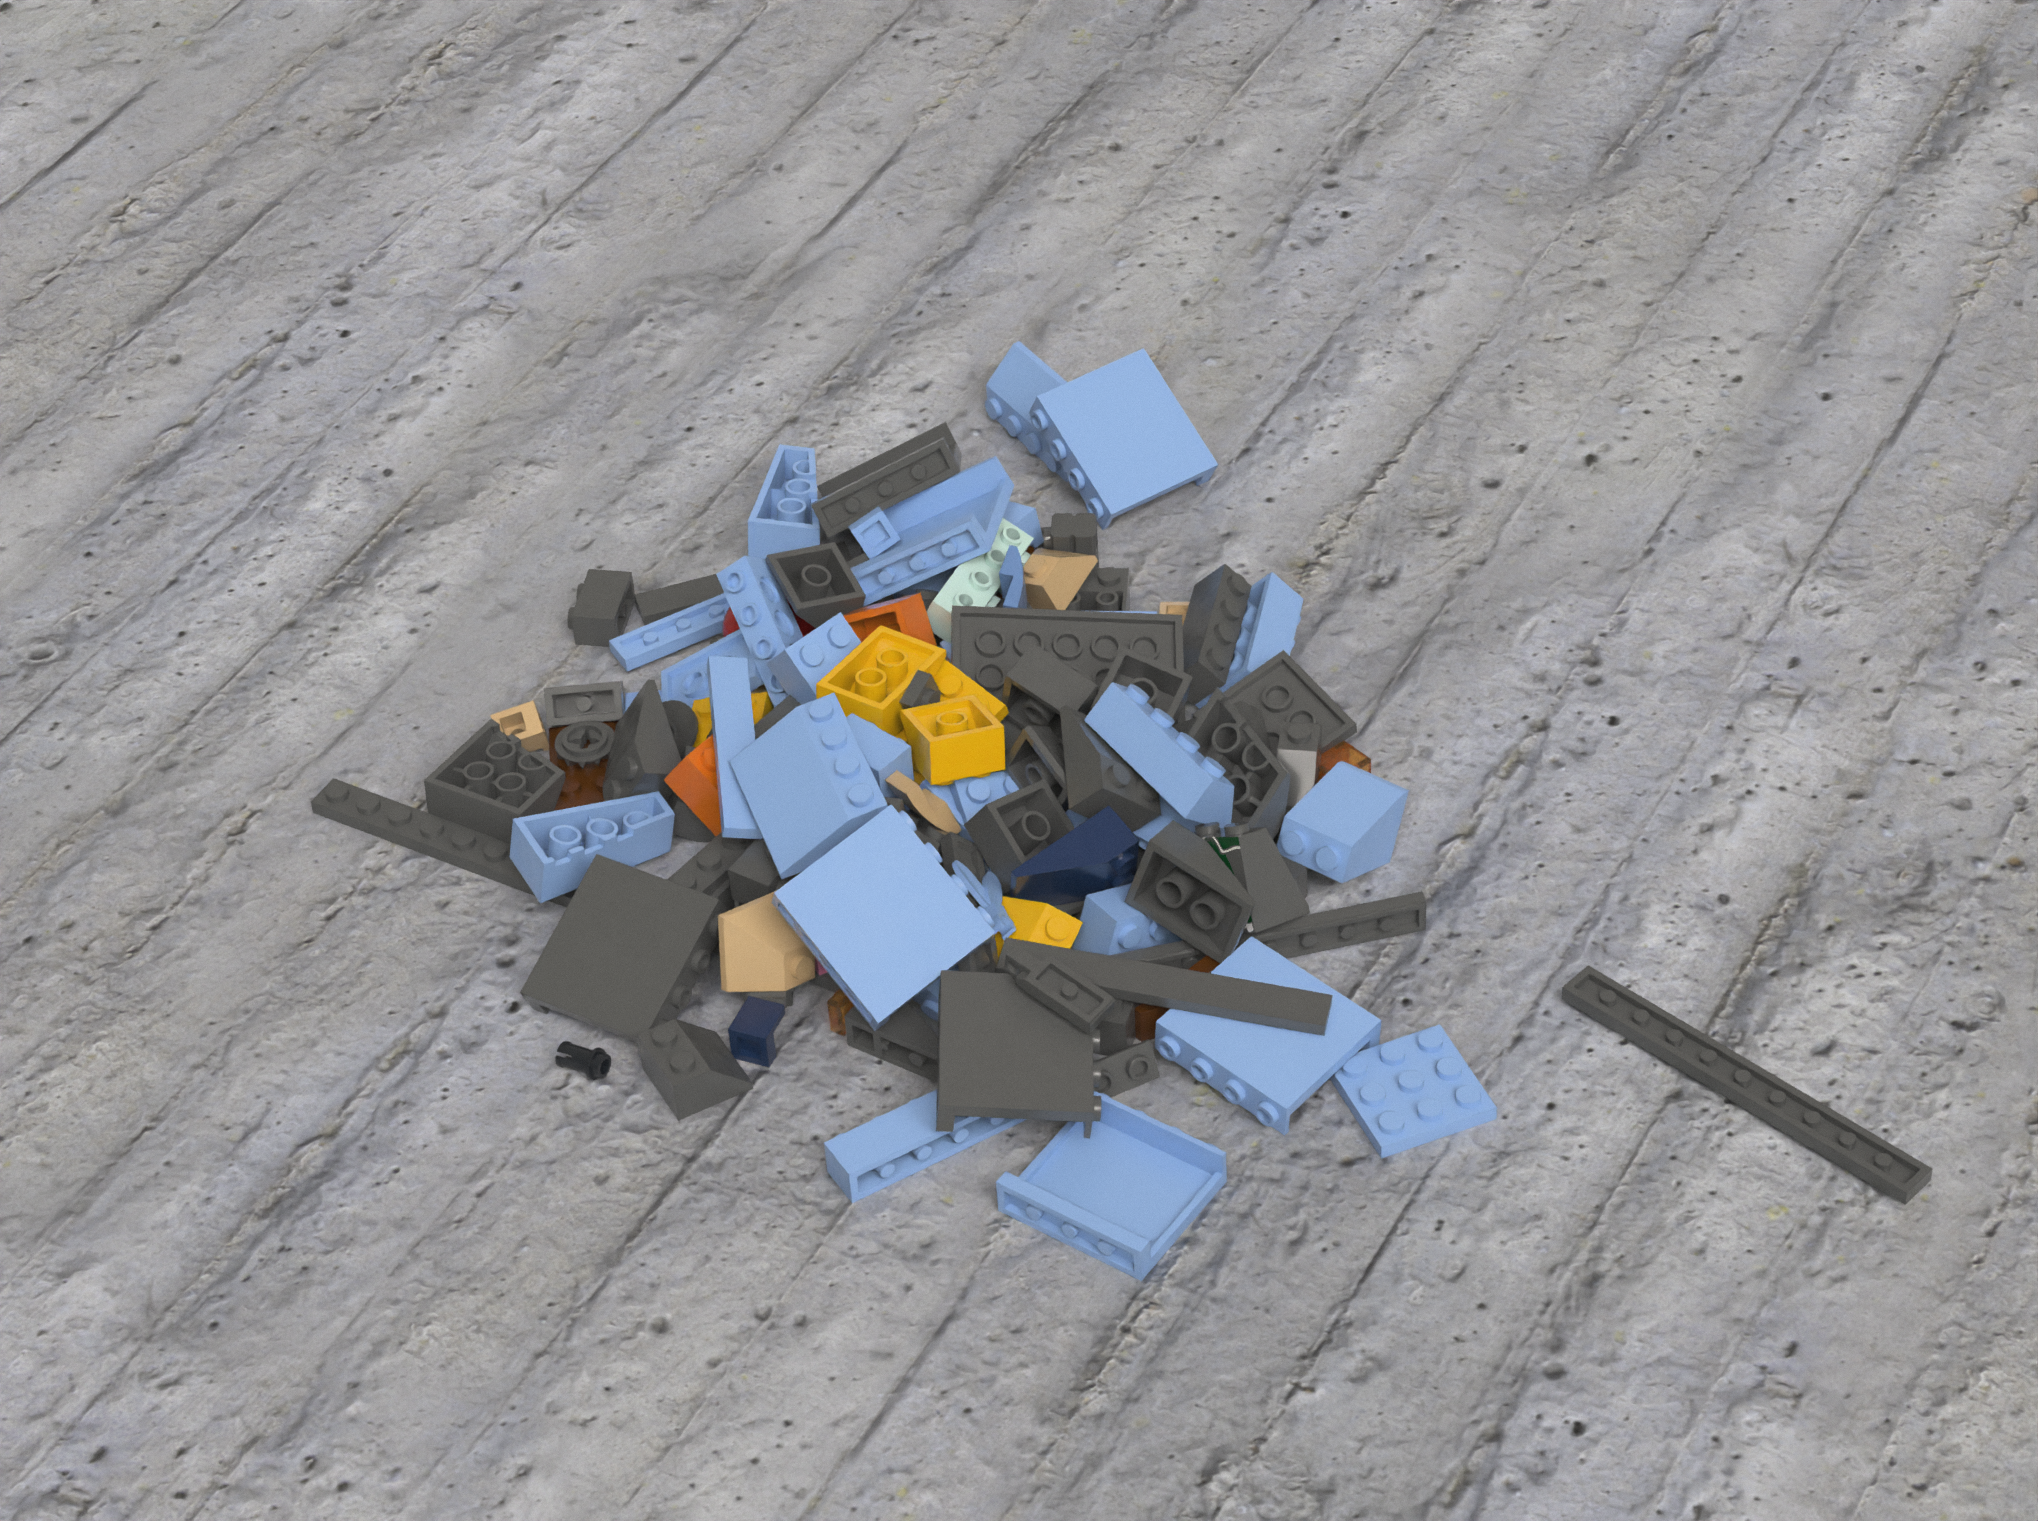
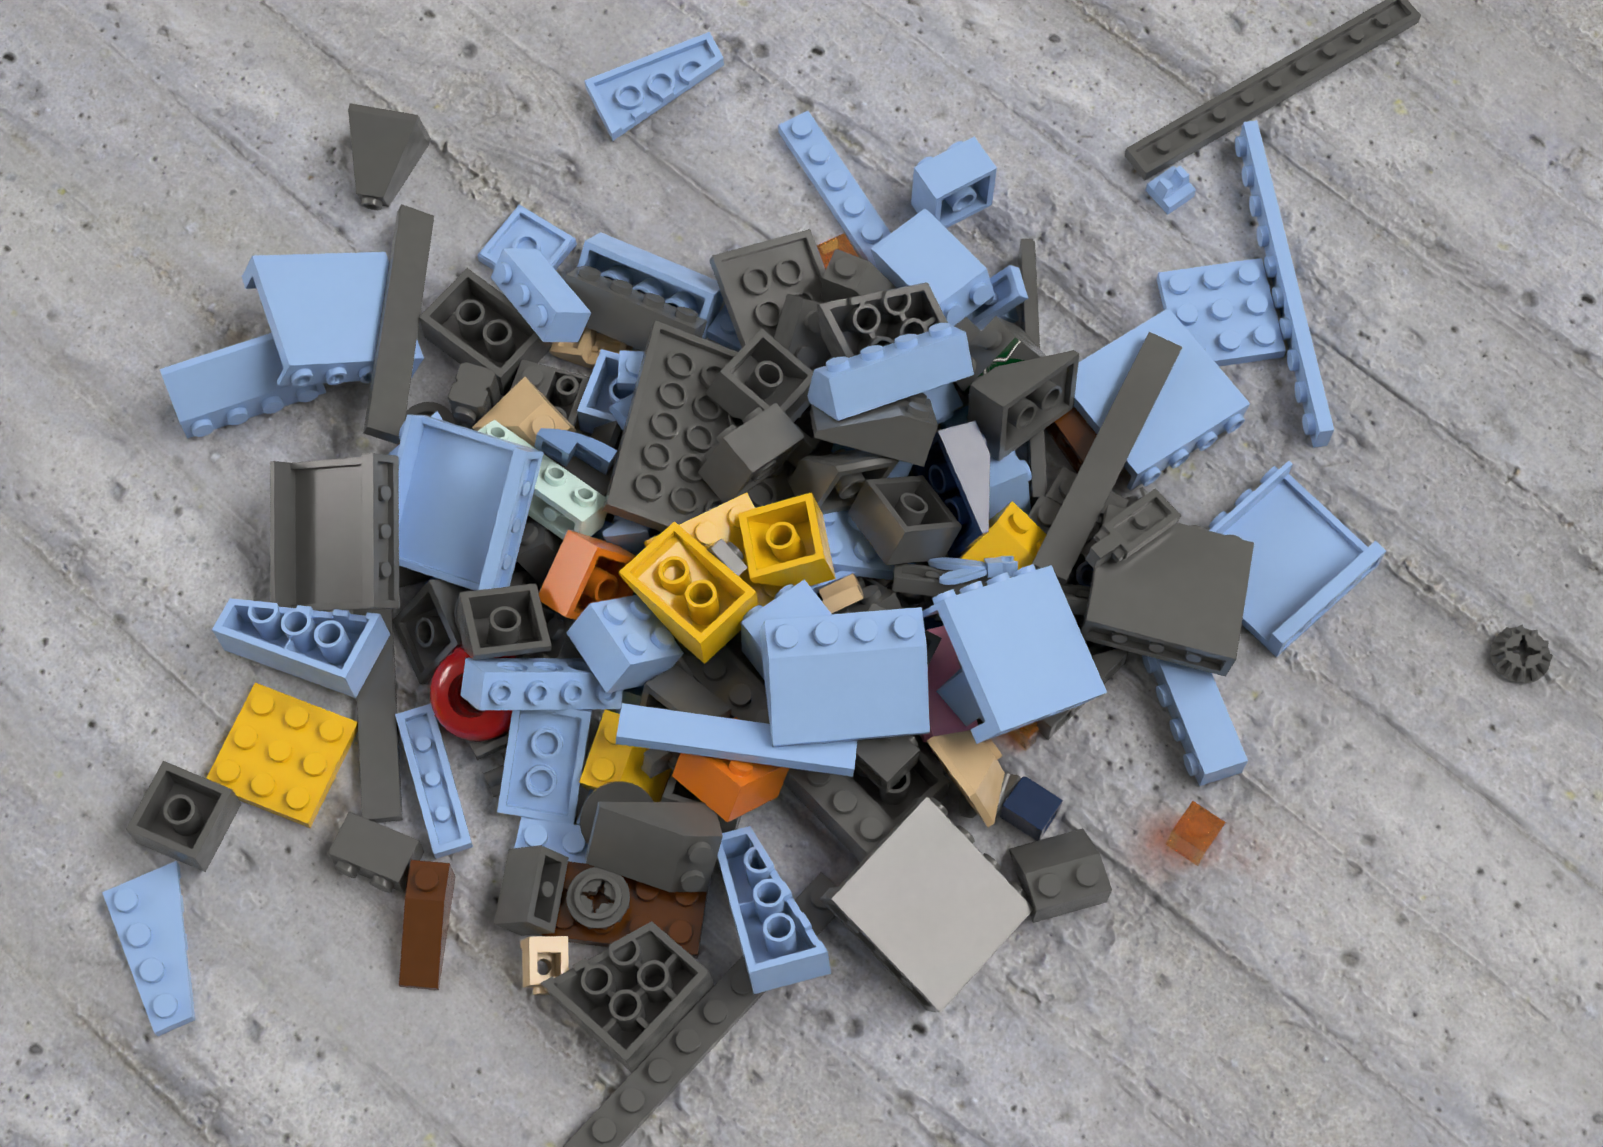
camera: 80 degrees left, 25 degrees up
black pin [555,1041,611,1080] -> none
light blue plate [848,506,901,559] -> none
none -> light blue wing [102,861,195,1036]
none -> dark grey brick [126,761,242,872]
none -> yellow plate [206,682,358,828]
none -> dark grey slope [348,103,431,210]
none -> dark grey tile [363,204,434,444]
none -> reddish brown slope [399,860,456,990]
none -> dark grey brick [419,268,552,396]
none -> light blue tile [477,205,577,270]
none -> light blue brick [491,248,591,342]
none -> light blue wing [584,32,724,141]
none -> light blue plate [778,111,891,268]
none -> light blue brick [911,136,997,228]
none -> light blue slope [966,265,1028,330]
none -> light blue tile [1145,166,1196,215]
none -> clear orange brick [1166,801,1226,866]
none -> light blue plate [1235,120,1334,448]
none -> dark grey gear [1490,624,1553,684]

